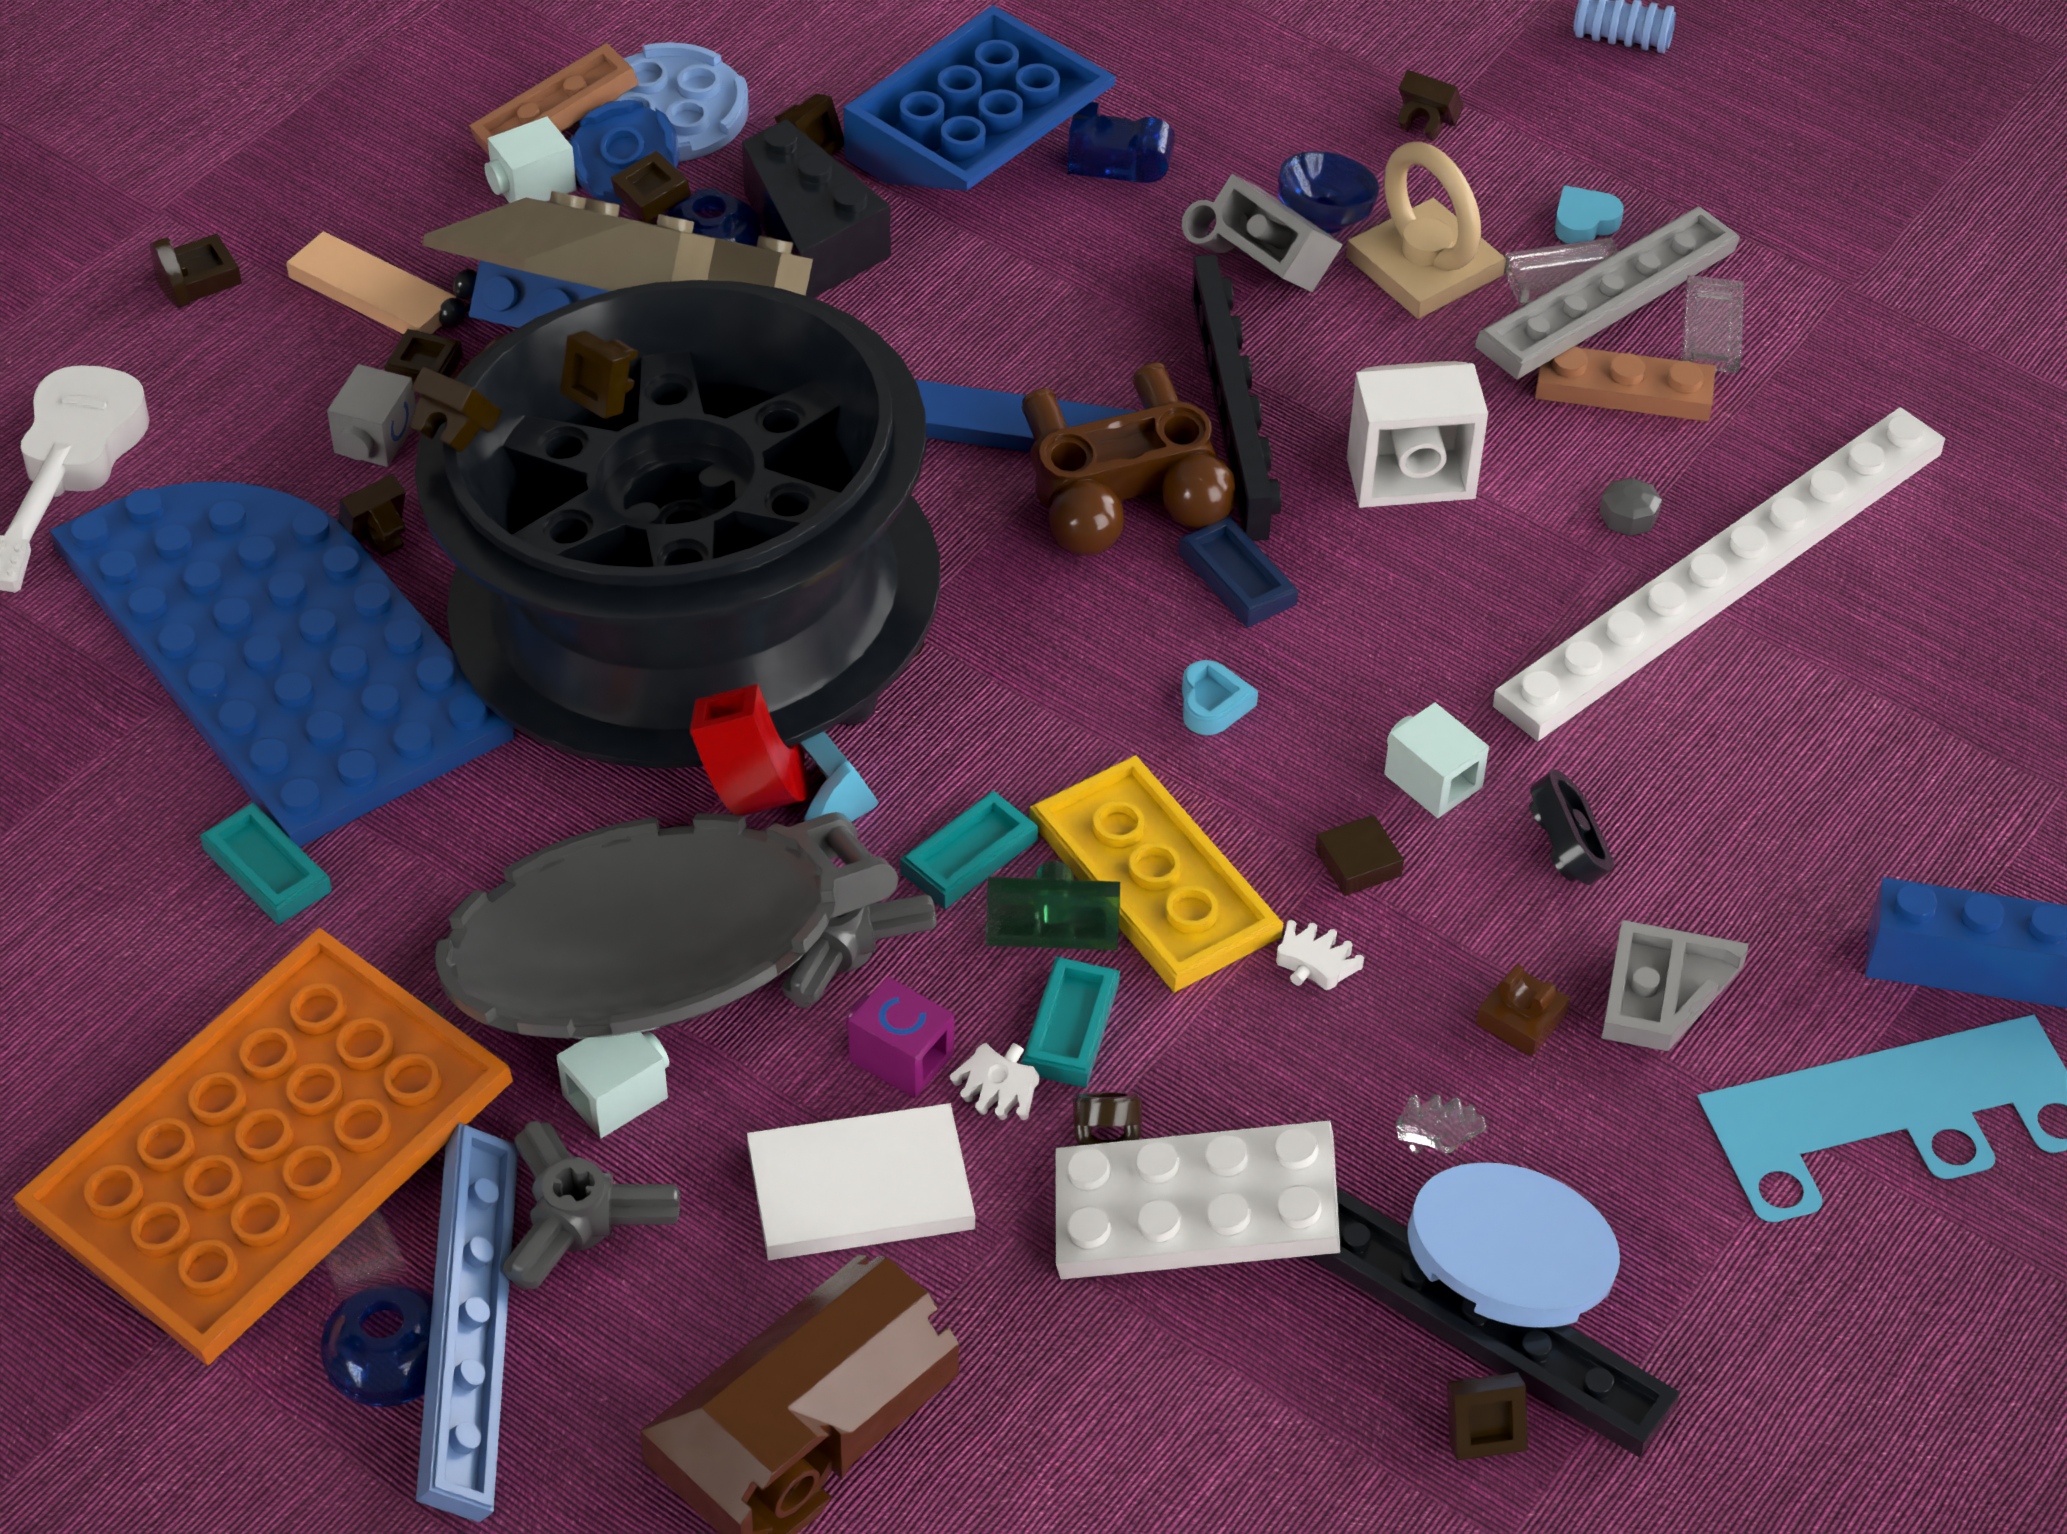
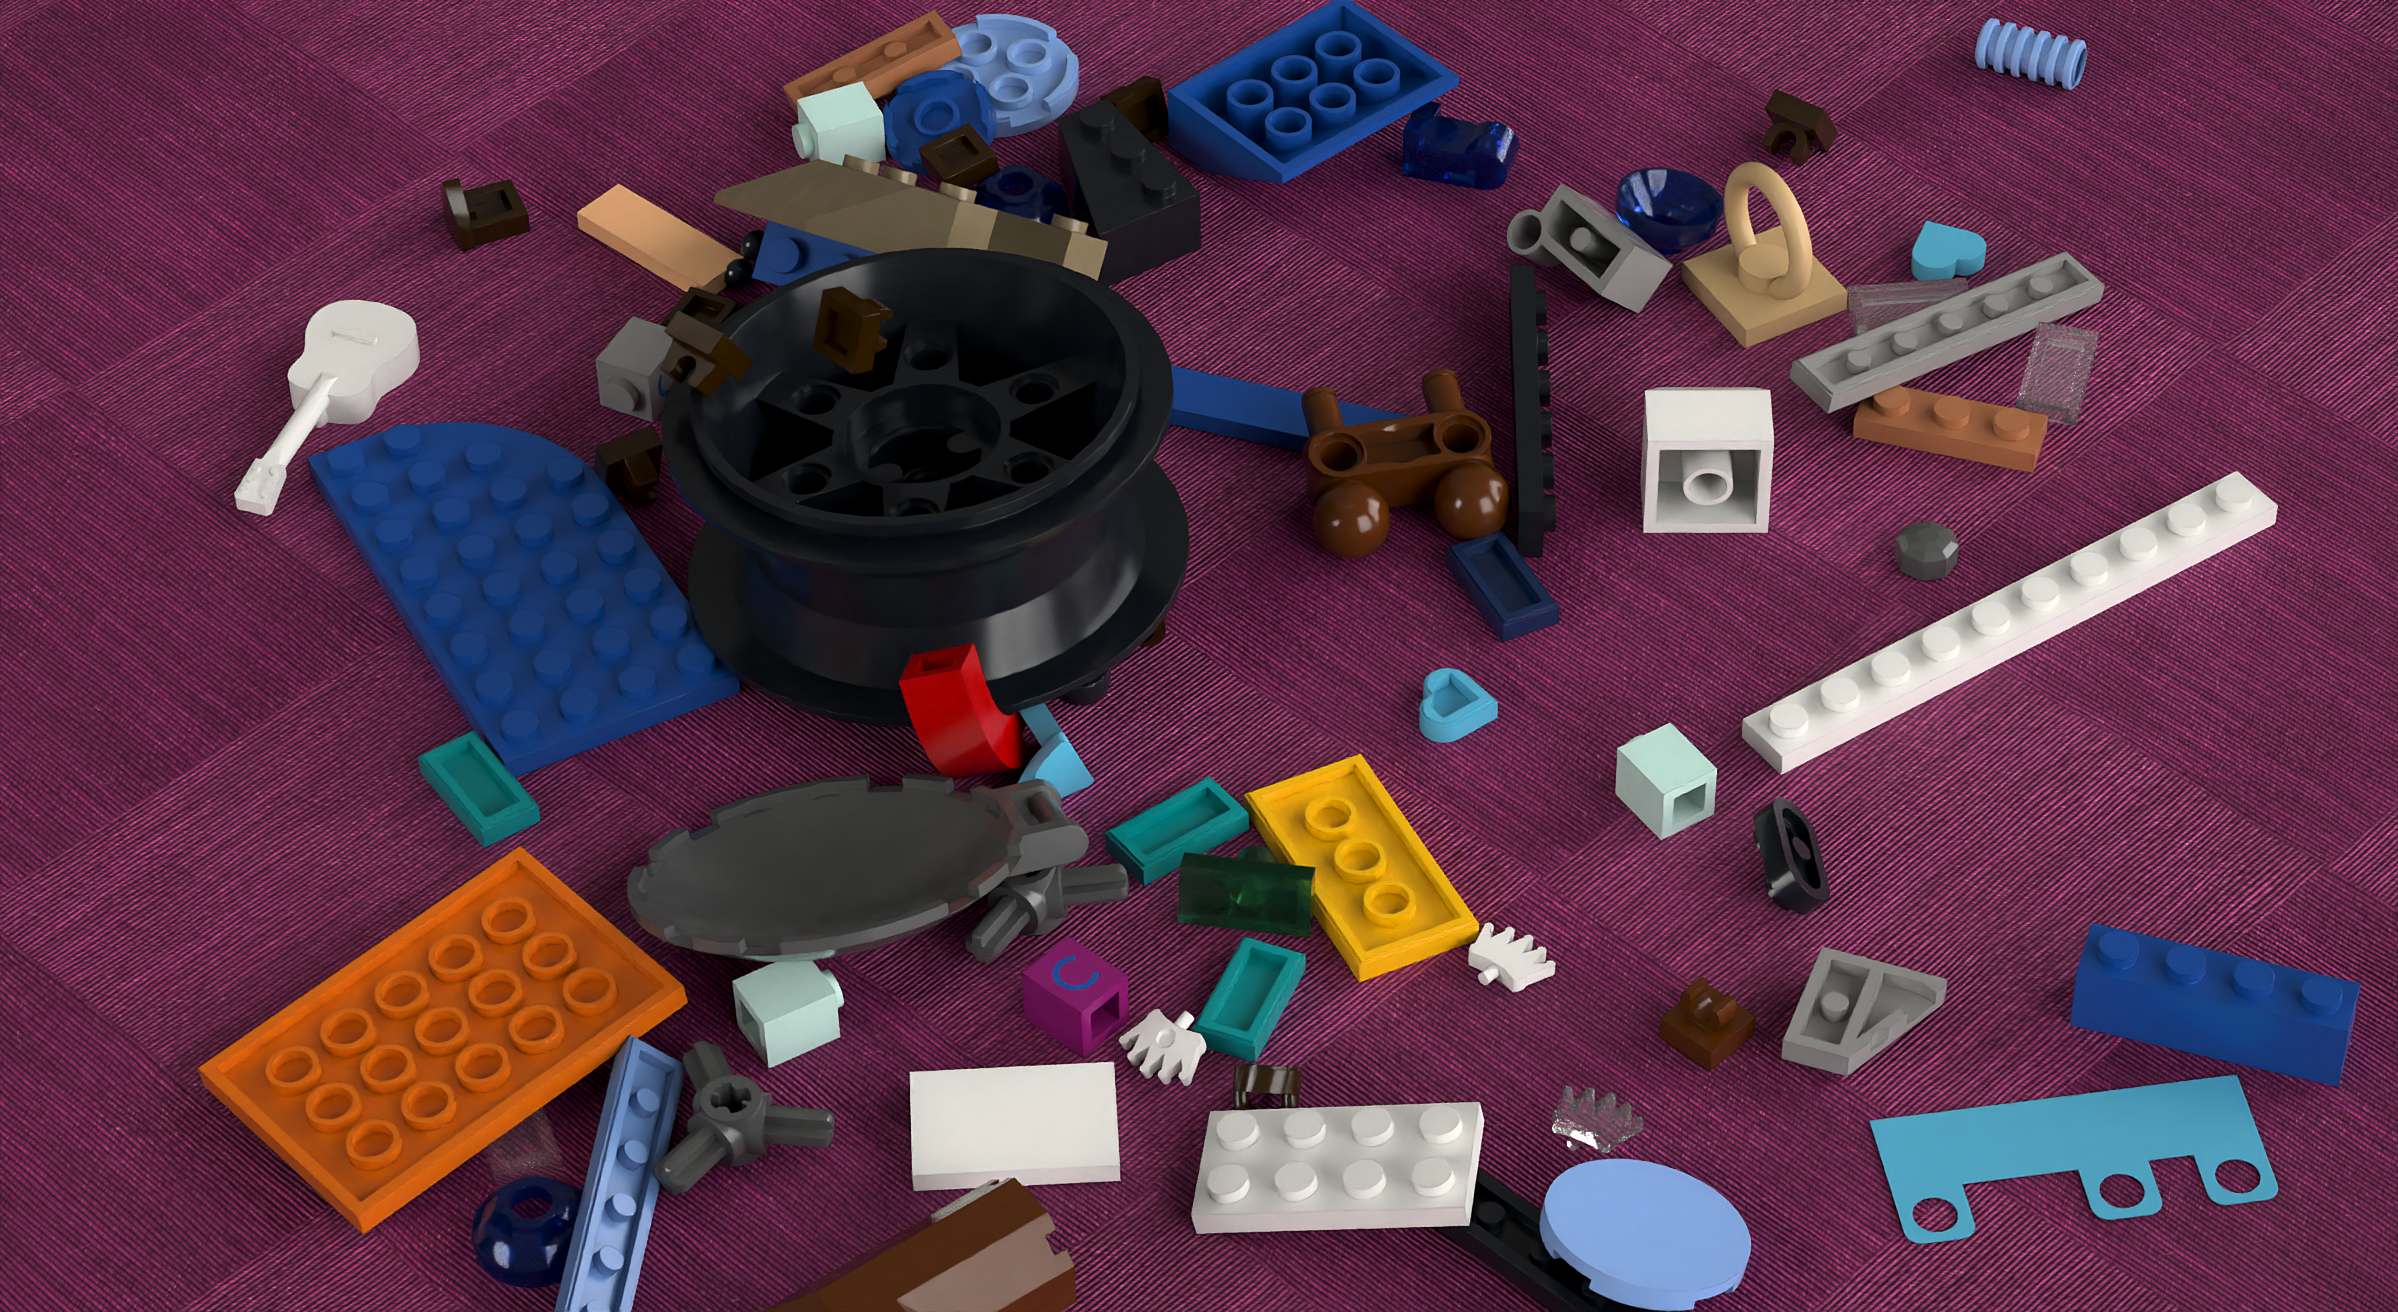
camera: 10 degrees right, 5 degrees down
dark brown tile [1315,814,1404,896] -> none

